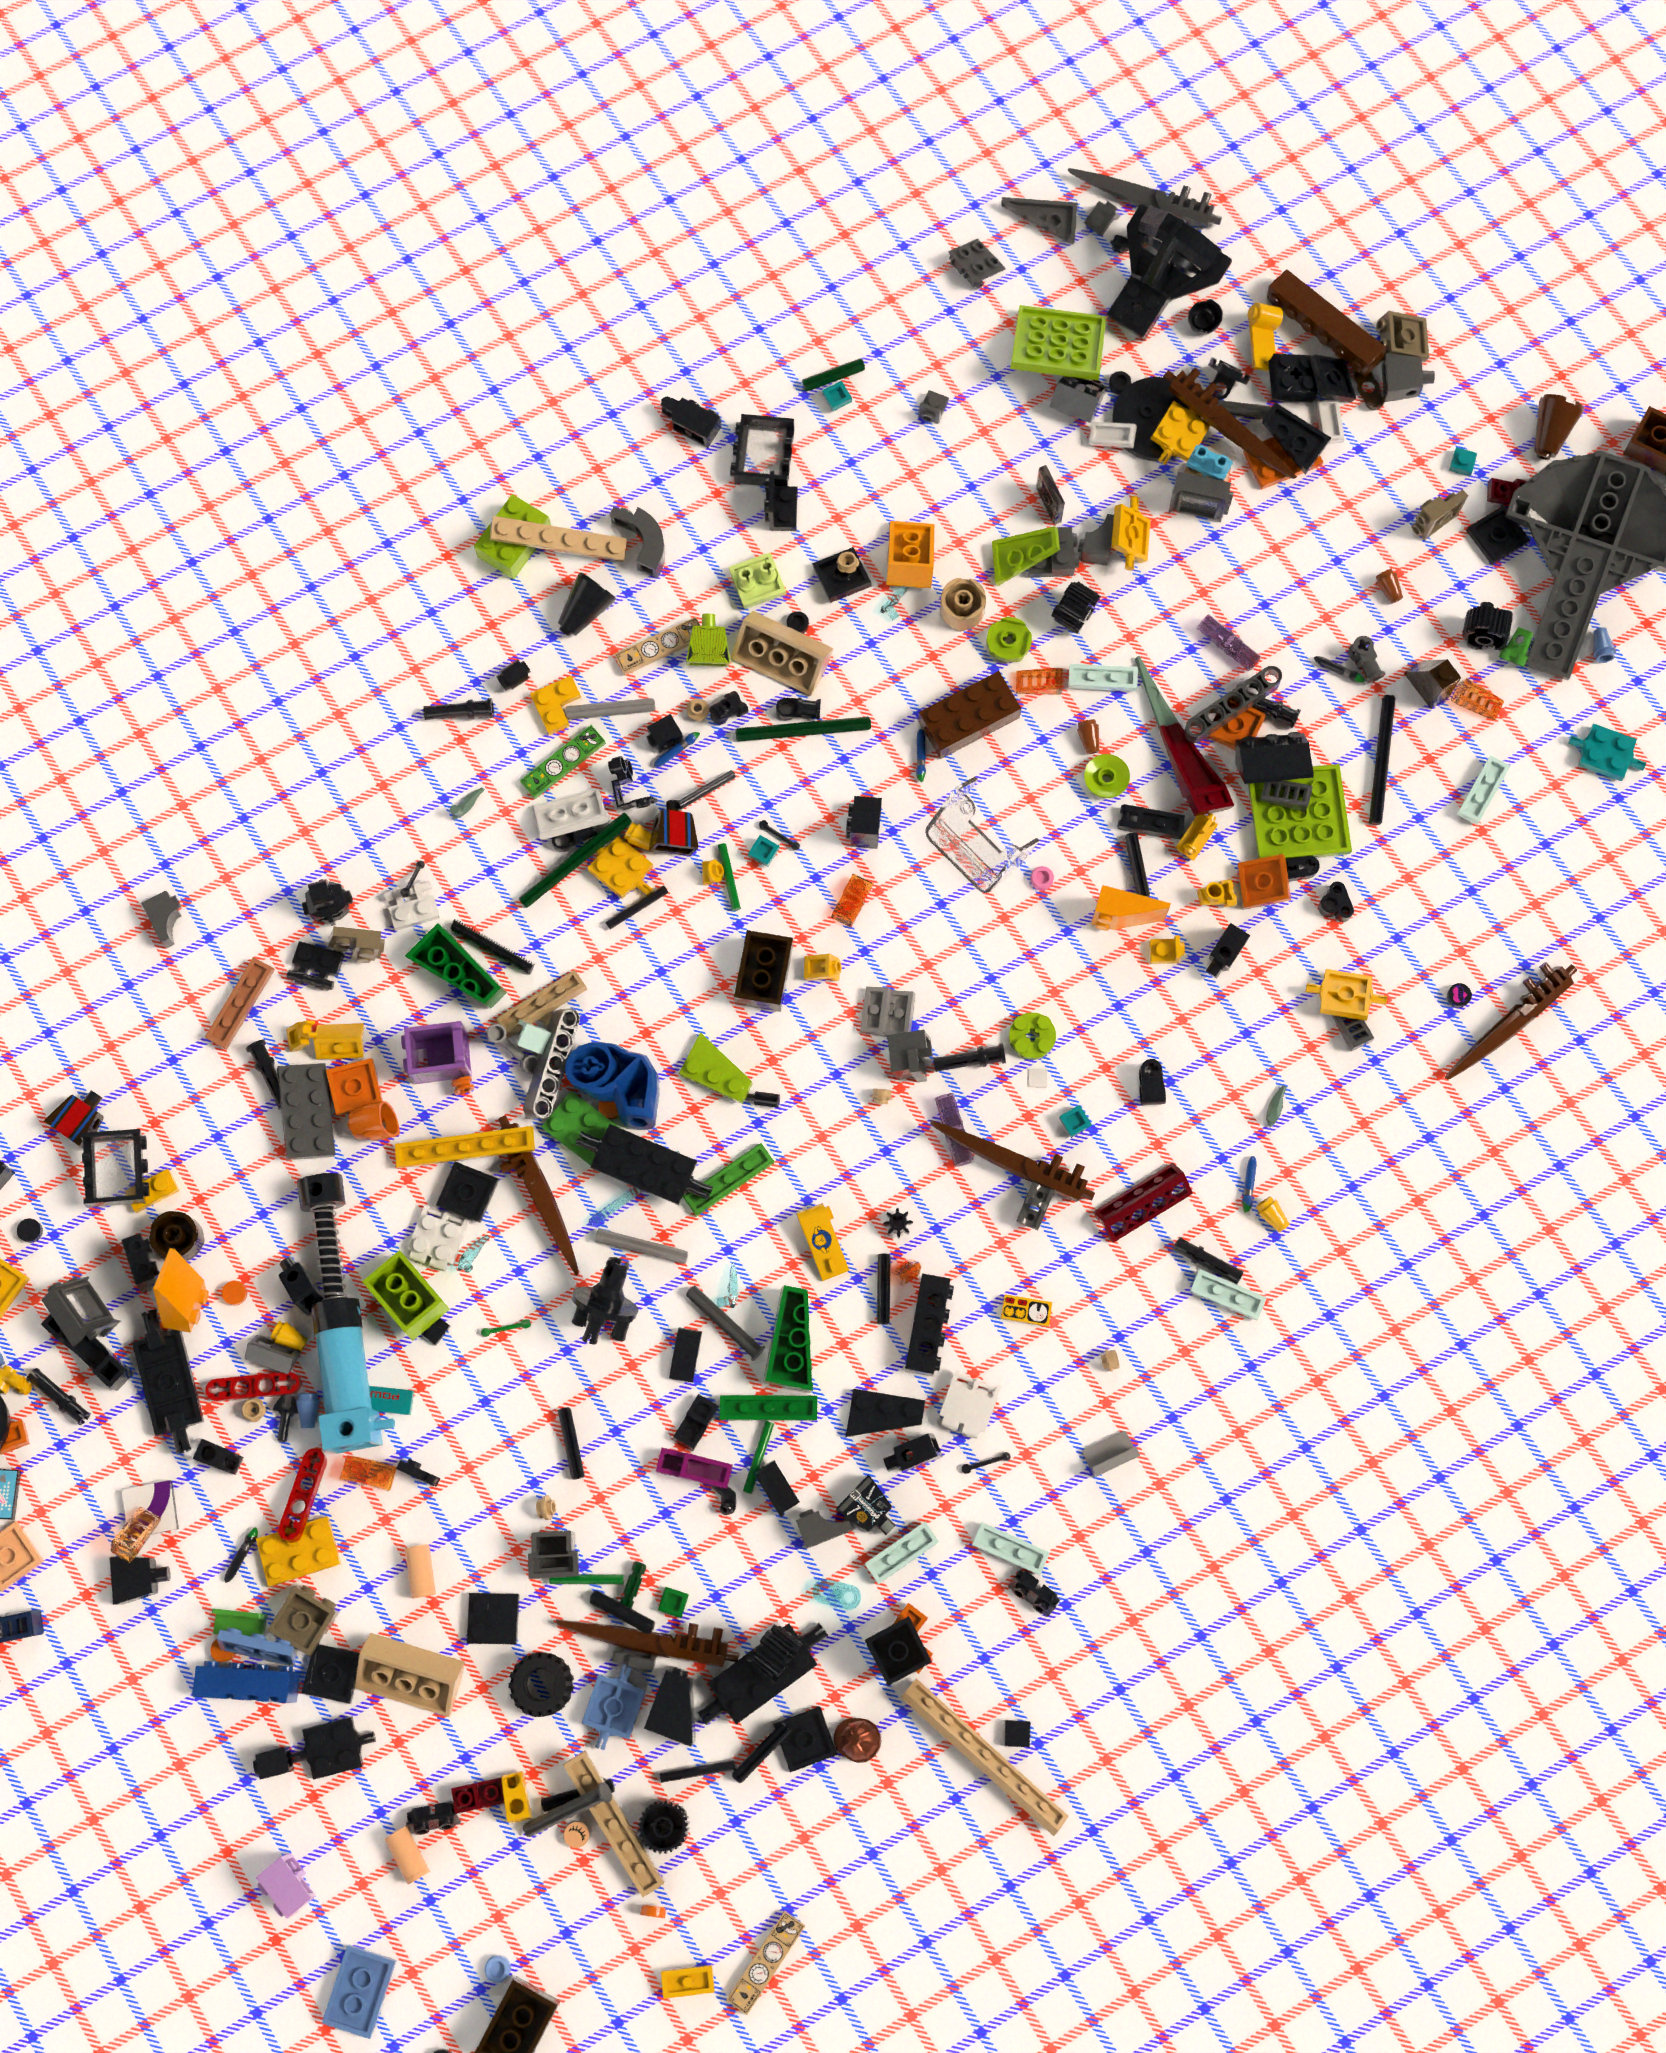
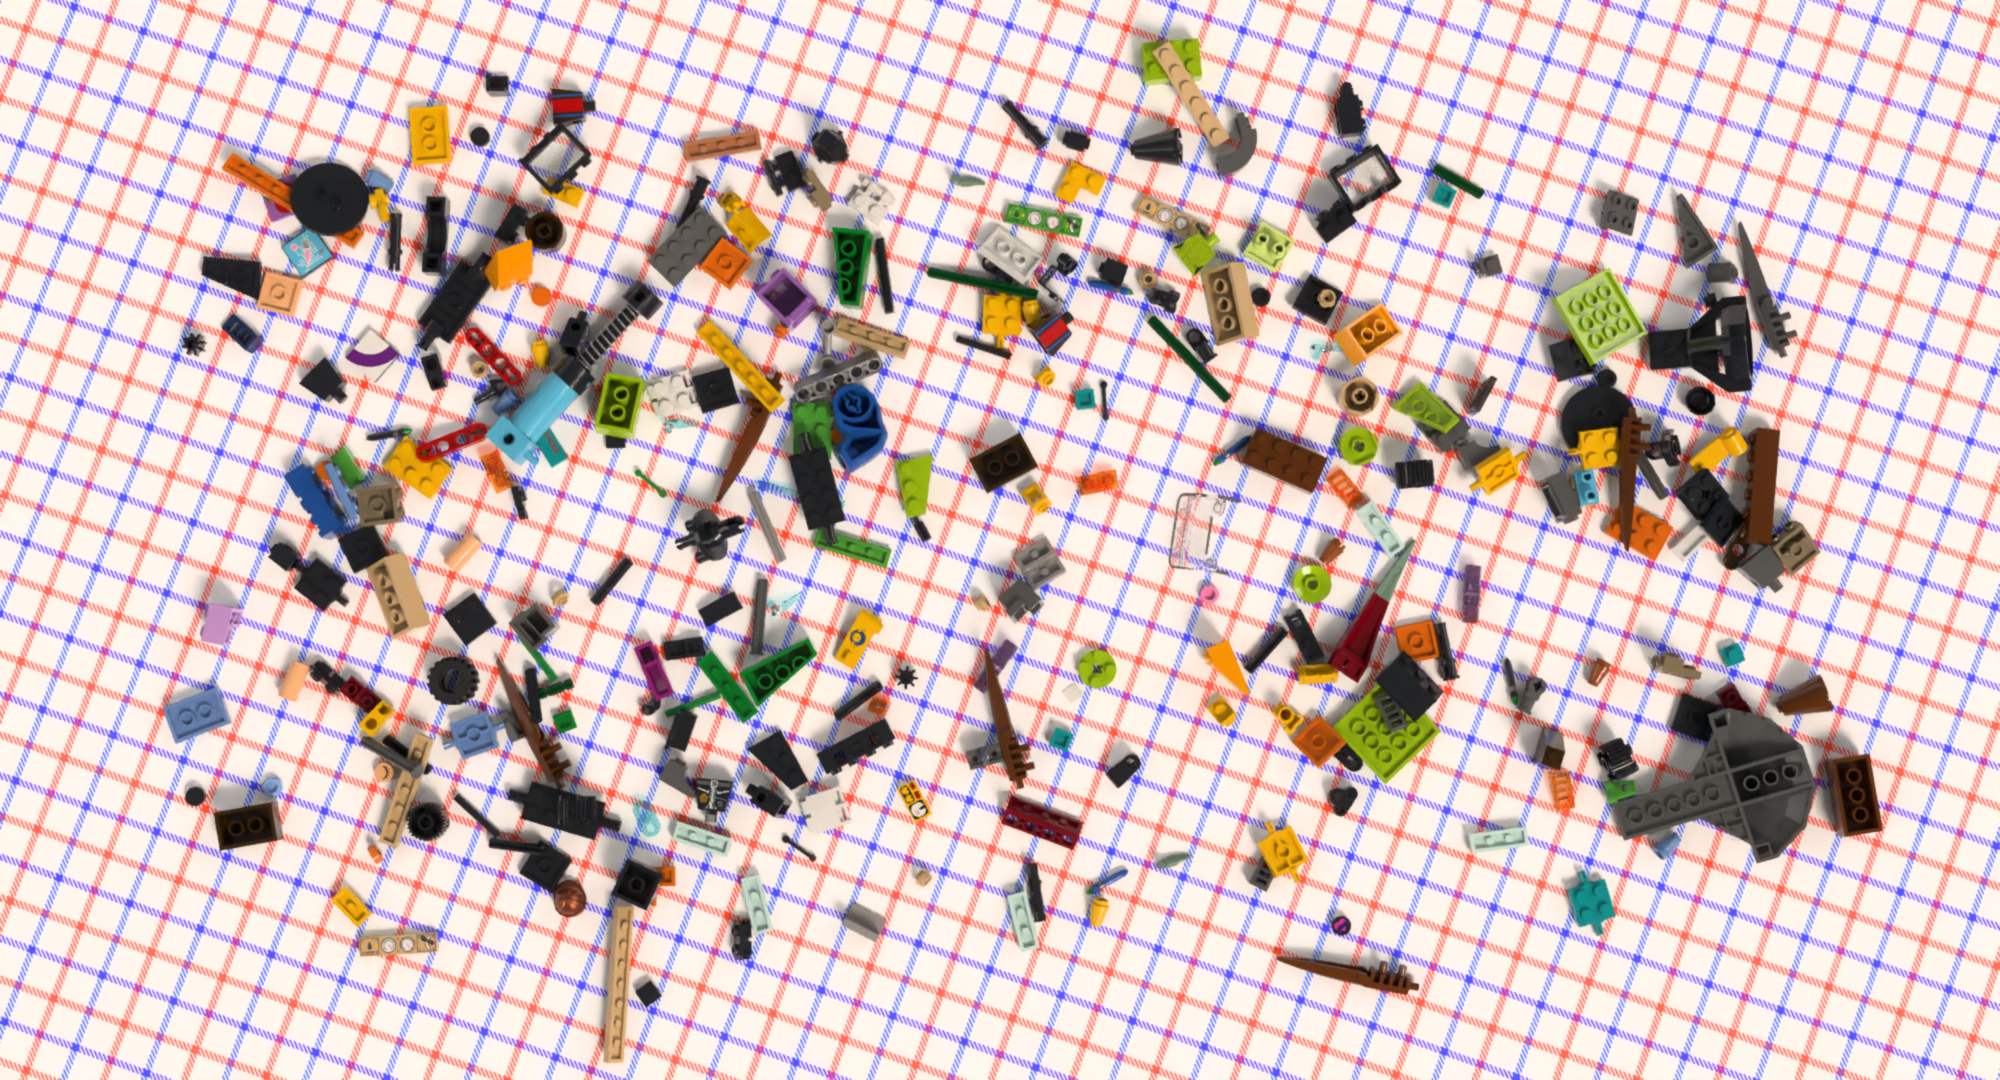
camera: 50 degrees right, 10 degrees up
dark grey window [41,1276,121,1346] -> none
clear orange slope [110,1507,161,1562] -> none
dark grey arch [141,890,182,948] -> none
dark grey slope [244,1335,301,1374] -> none
orange helmet [347,1101,400,1141] -> none
black hinge [400,860,425,898] -> none
light aqua panel [517,1019,551,1055] -> none
light grey axle [565,698,656,719] -> none
black slope [644,1666,696,1747] -> none
black bar [676,770,736,810] -> none
green bar [717,843,741,911] -> none
black brick [846,796,882,849] -> none
black pin [933,1043,1006,1072] -> none
white tile [1089,421,1137,448] -> none
dark grey beam [1184,666,1282,743] -> none
black torso [1205,922,1251,979] -> none
black wing [1262,402,1331,475] -> none
black axle [1369,695,1396,826] -> none

